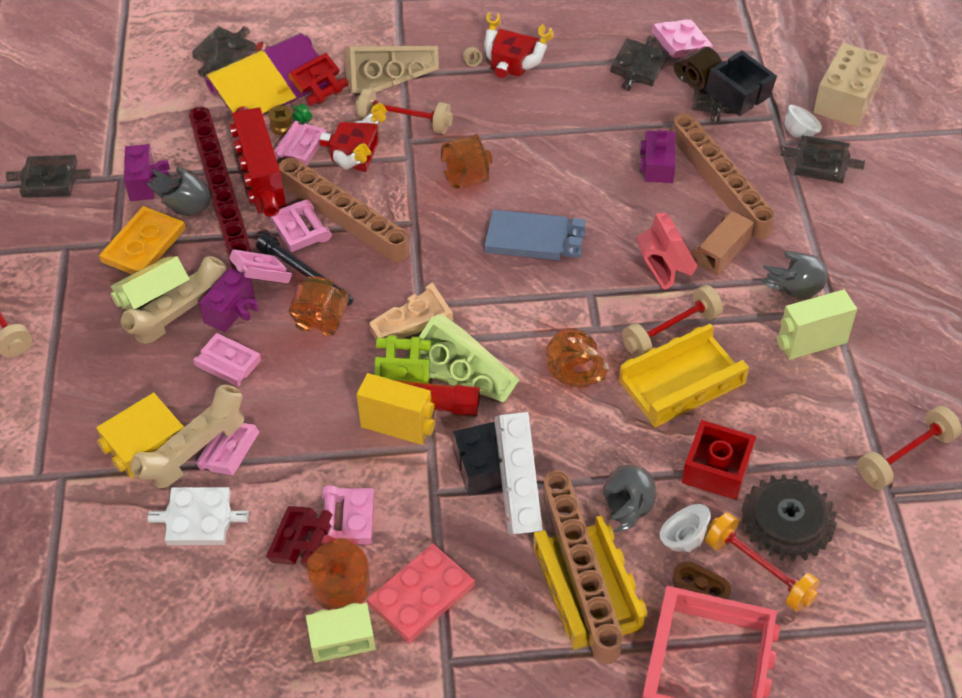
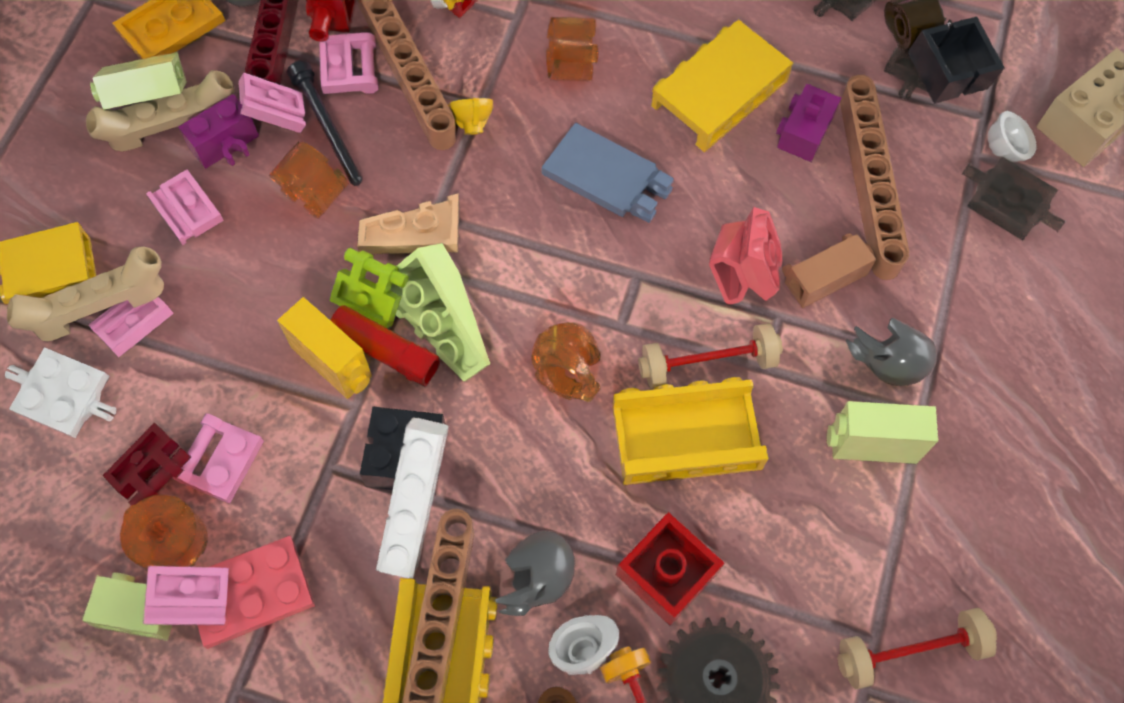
camera: 20 degrees right, 15 degrees up
none -> bright pink plate [143,566,229,625]
none -> yellow piece [447,98,494,135]
none -> yellow panel [651,19,793,152]

